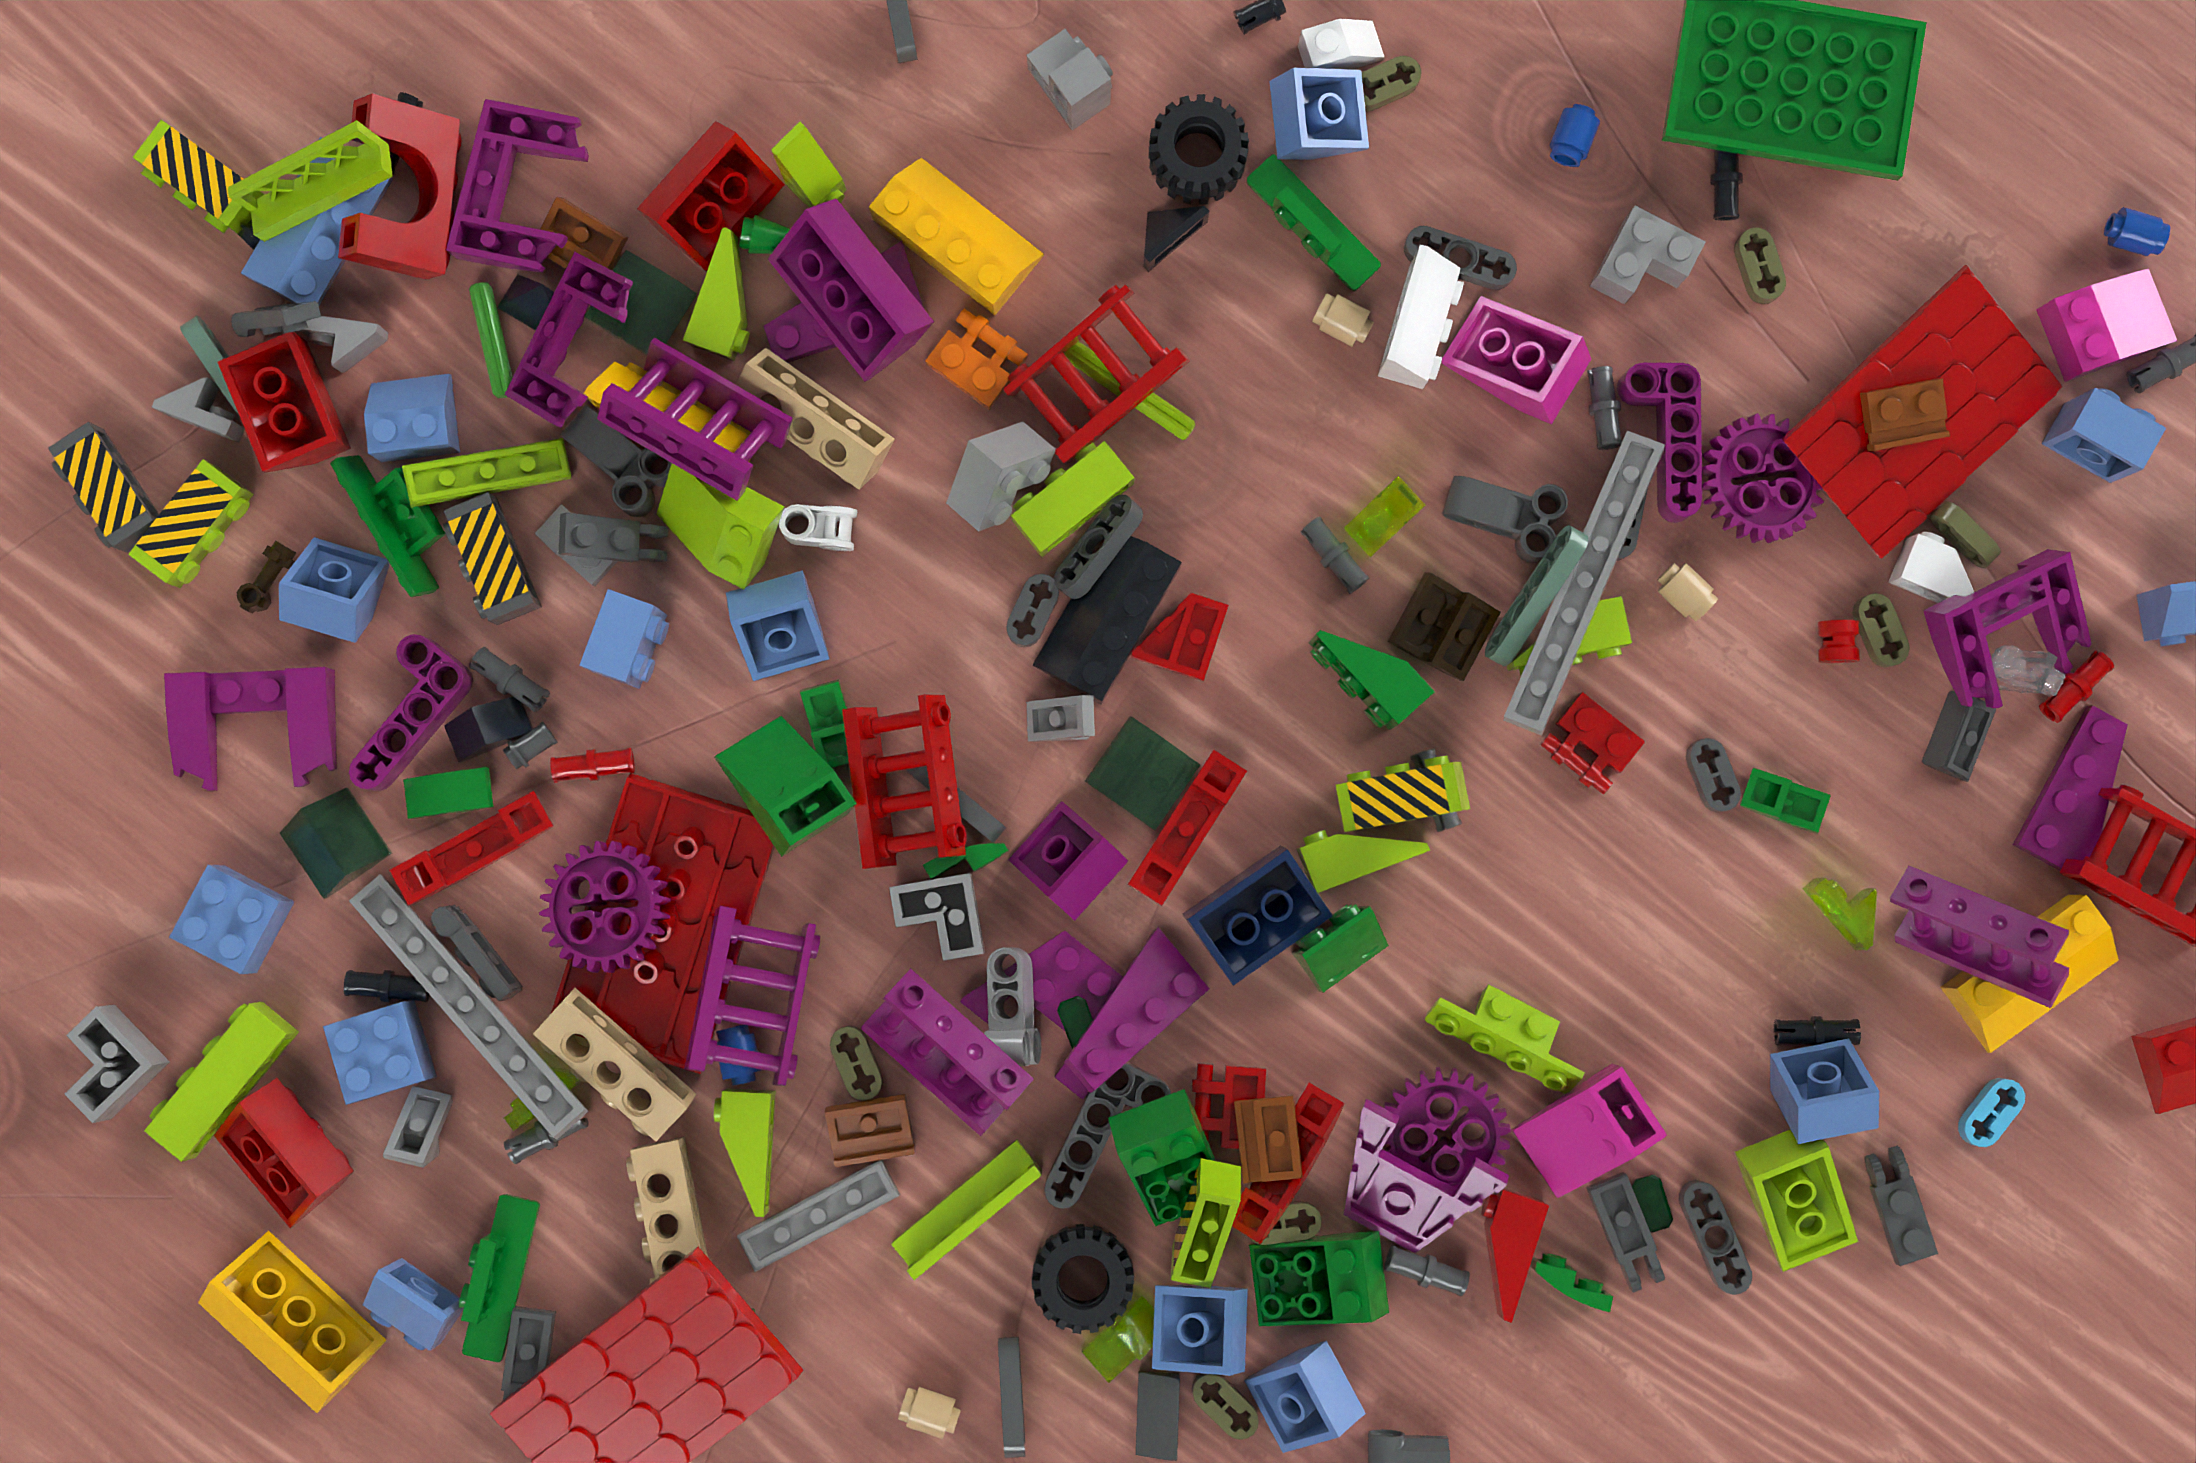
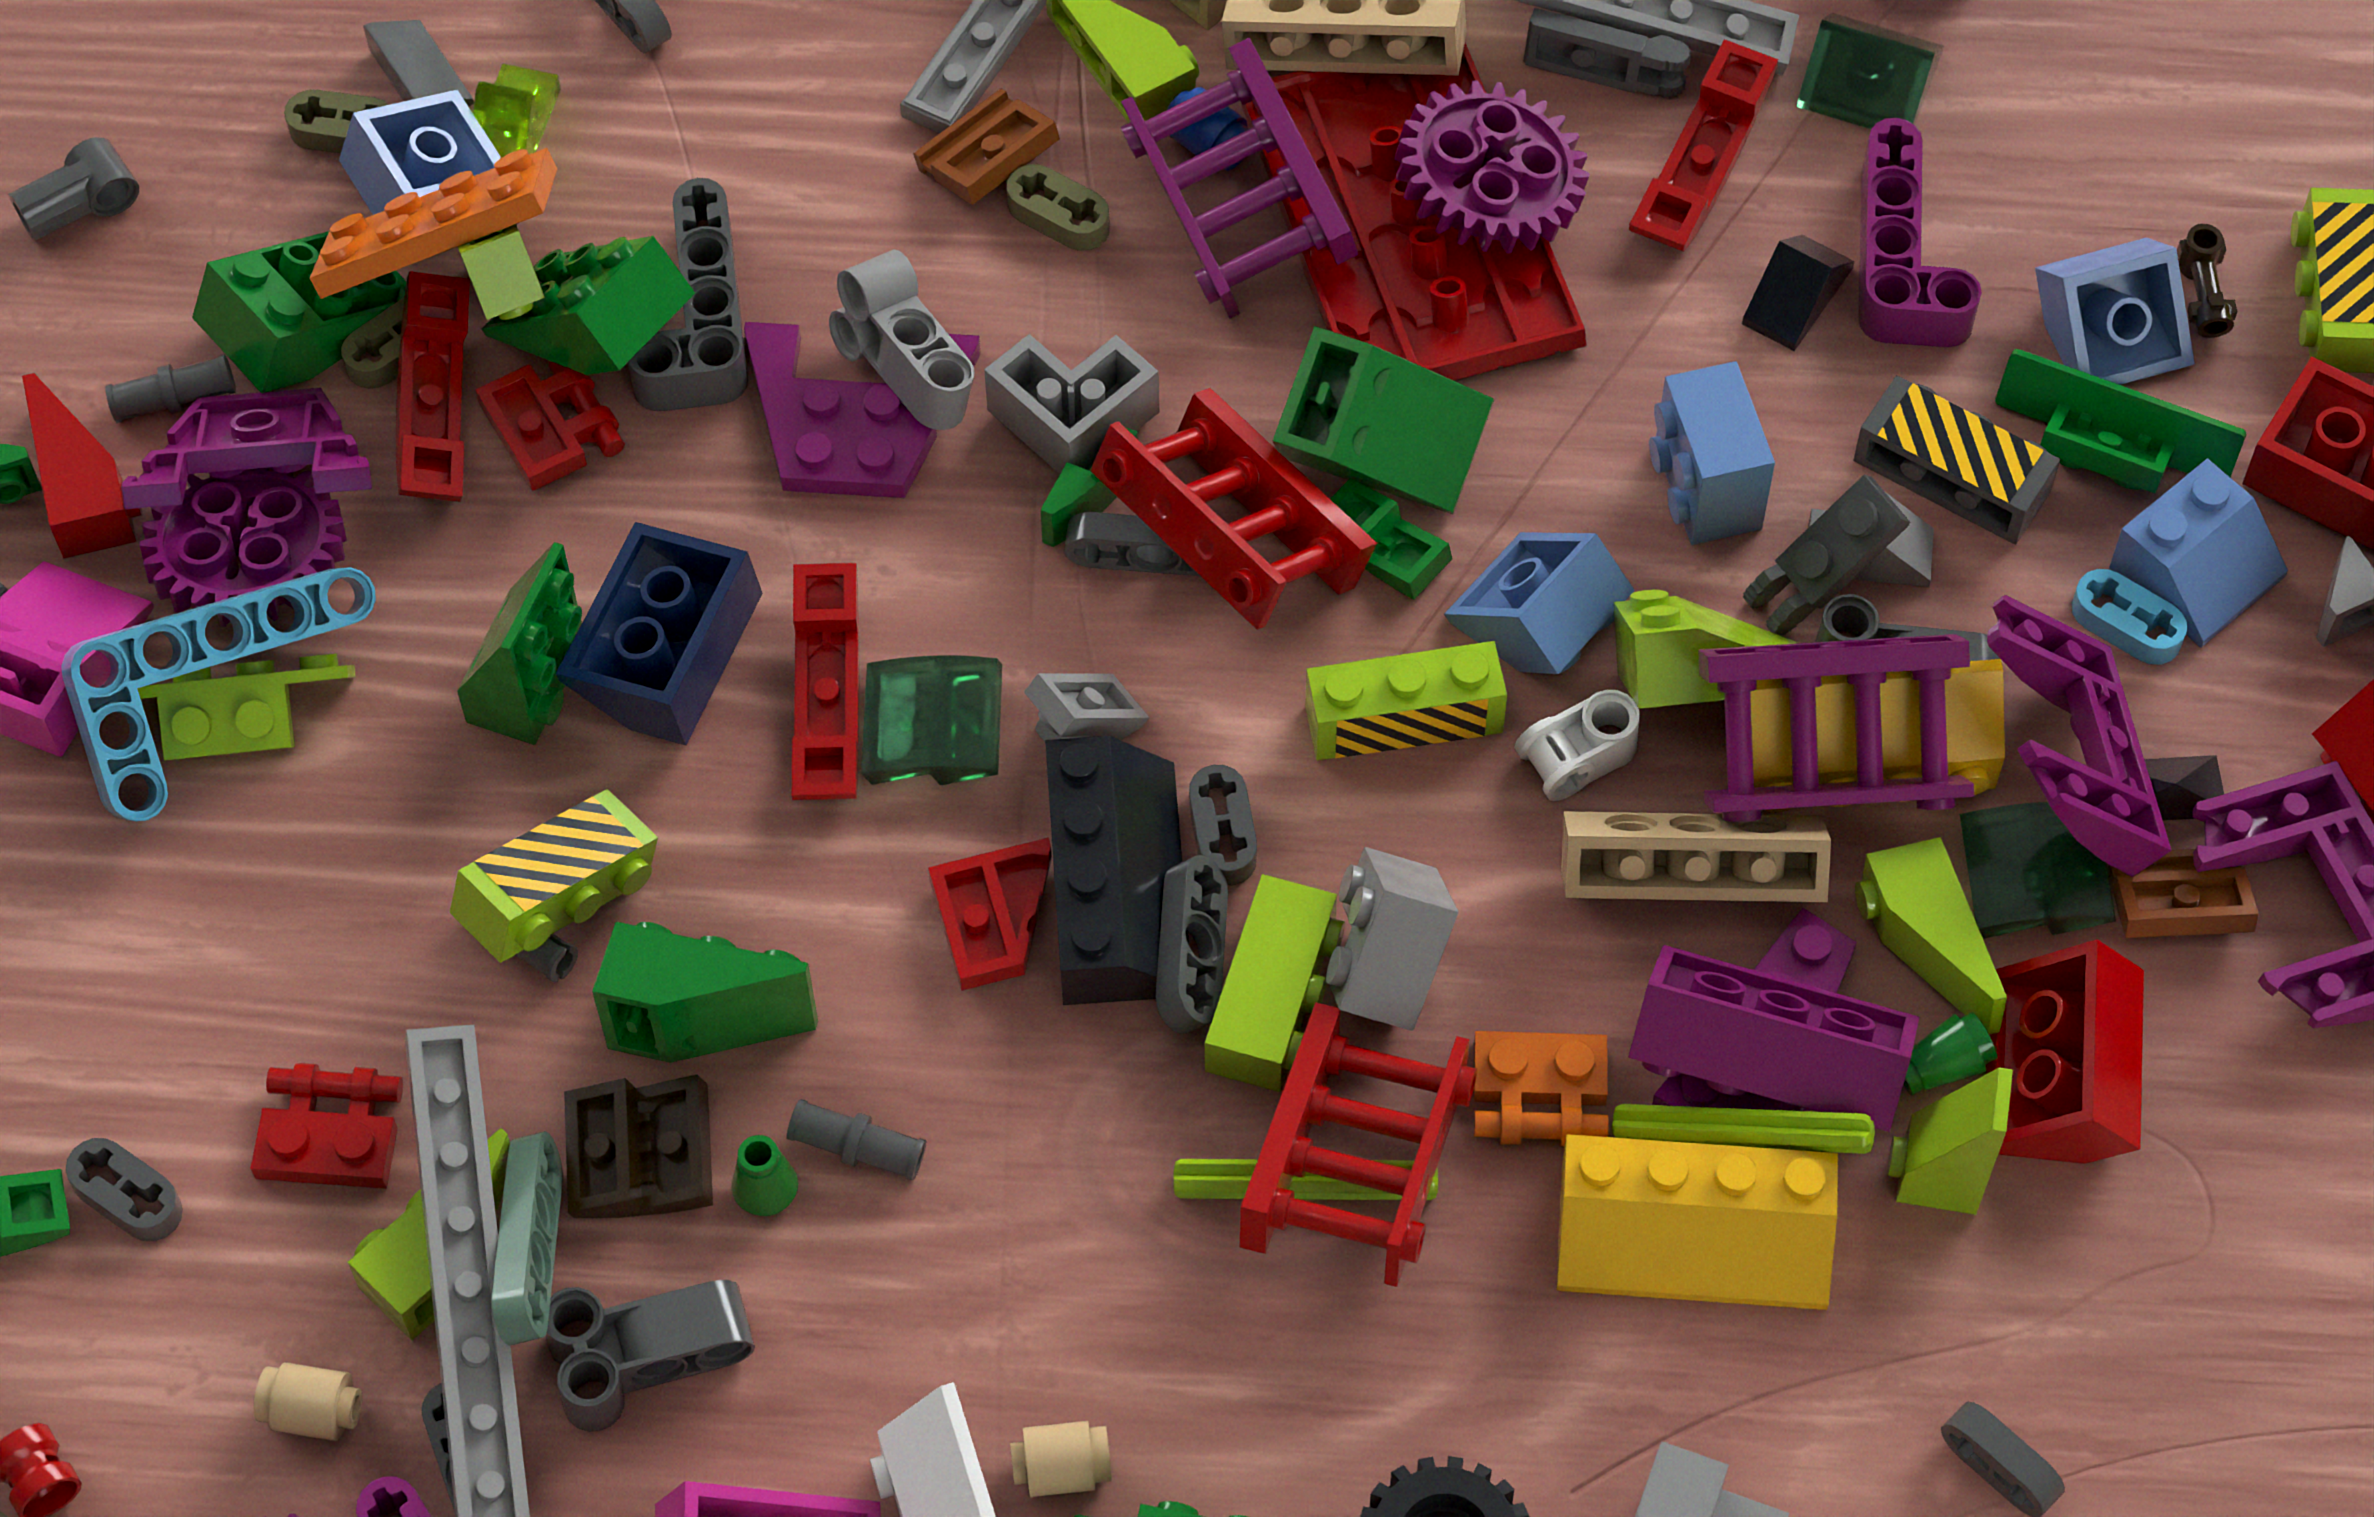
camera: 150 degrees right, 25 degrees down
magenta wedge [164,667,337,791] -> none
lime tile [402,438,571,507] -> none
green slope [403,767,494,819] -> none
bright green axle [469,282,513,398] -> none
dark grey pin [469,647,550,712] -> none
dark grey pin [503,722,558,769] -> none
red pin [550,748,635,783] -> none
magenta fence [860,968,1034,1136] -> none
lime fence [891,1139,1042,1280] -> none
magenta slope [1008,801,1128,921] -> none
black tyre [1032,1224,1134,1334] -> none
dark green piece [1057,996,1093,1049] -> none
magenta wing [1064,927,1210,1093] -> none
black slope [1143,206,1210,272] -> none
dark orange plate [1234,1095,1303,1184] -> none
medium blue slope [1244,1340,1366,1453] -> none
lime slope [1297,830,1430,893] -> none
clear neon green slope [1344,476,1426,557] -> none
none -> medium azure beam [61,567,376,822]
none -> orange plate [310,148,558,299]
none -> green cone [731,1135,798,1216]
none -> lime brick [1305,641,1507,761]
none -> lime axle [1612,1104,1875,1154]
none -> medium azure beam [2072,569,2187,665]

